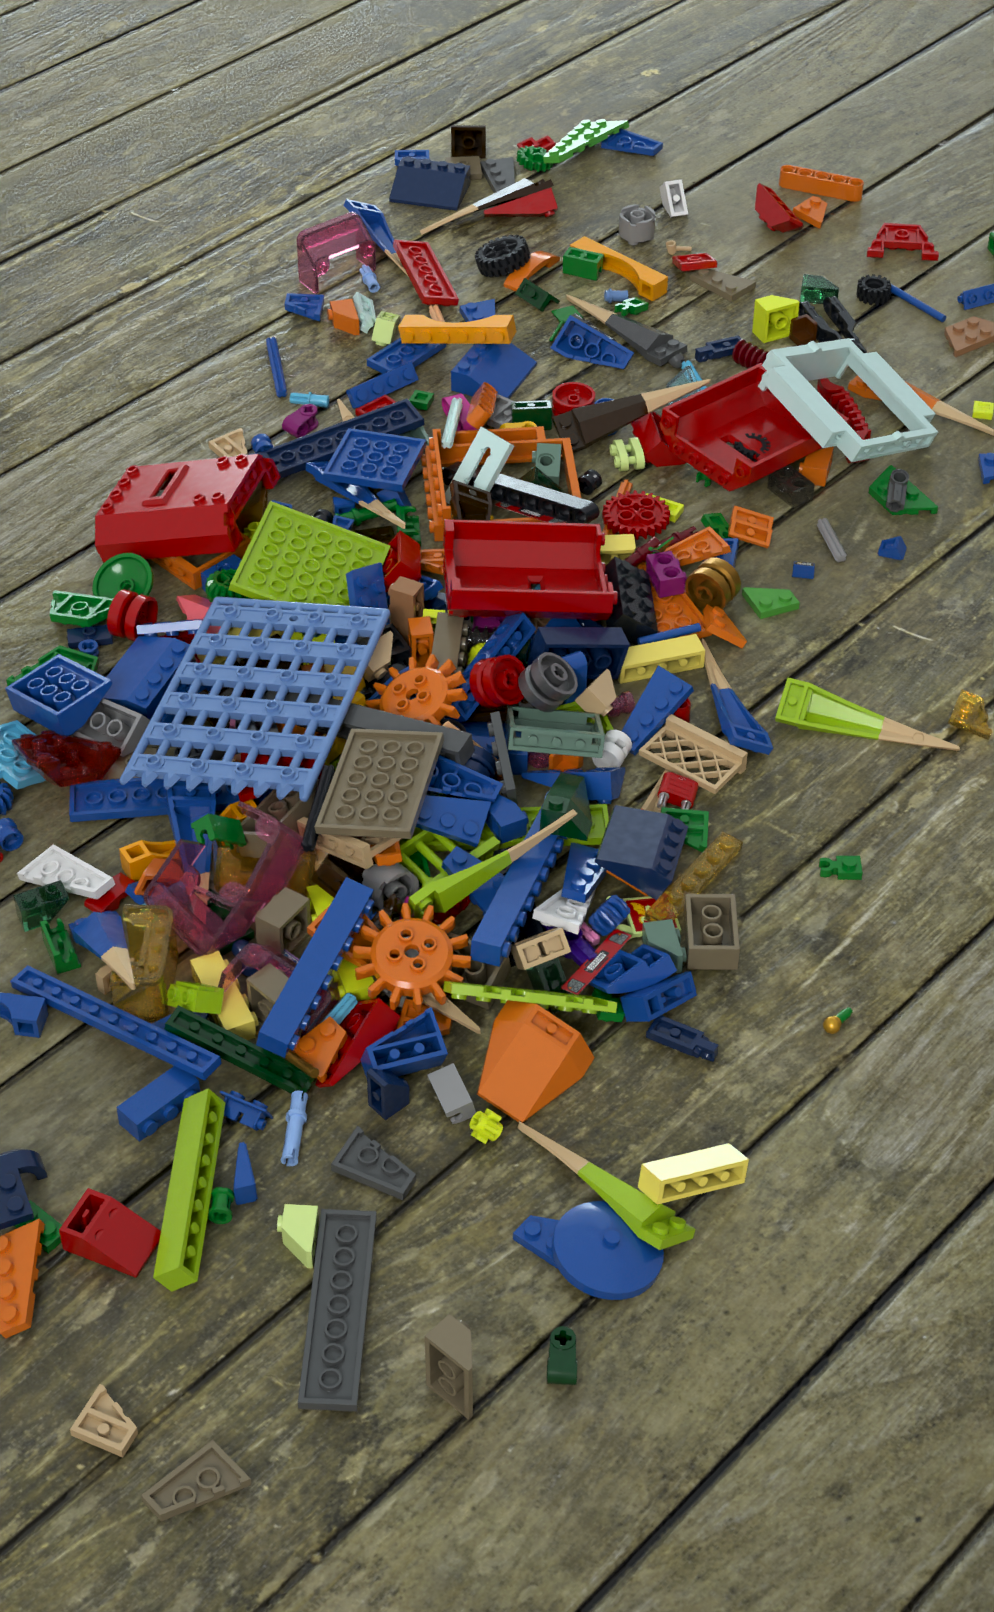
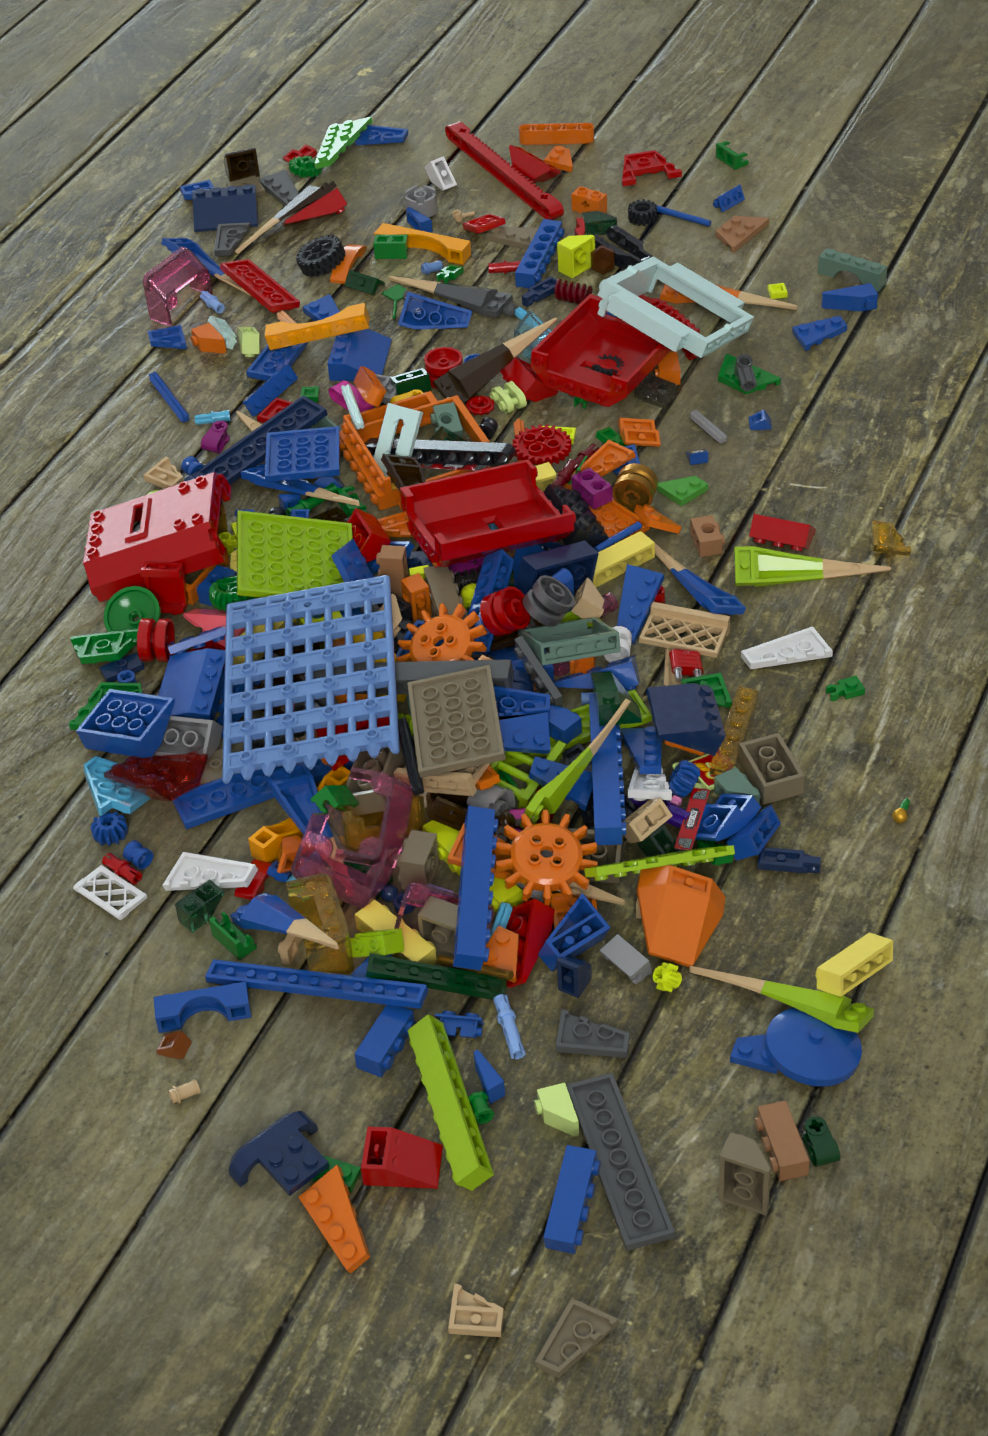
camera: 15 degrees left, 0 degrees up
none -> red panel [141,562,188,615]
none -> dark grey wing [214,223,251,257]
none -> blue slope [406,207,433,233]
none -> red gear [445,121,564,220]
none -> red gear [466,396,495,416]
none -> red pin [488,261,521,274]
none -> blue brick [515,219,565,288]
none -> blue brick [543,1145,601,1254]
none -> orange brick [571,186,607,218]
none -> red slope [575,217,585,236]
none -> medium nougat brick [690,515,725,557]
none -> white wing [741,626,833,669]
none -> red slope [749,514,816,552]
none -> medium nougat brick [754,1100,809,1182]

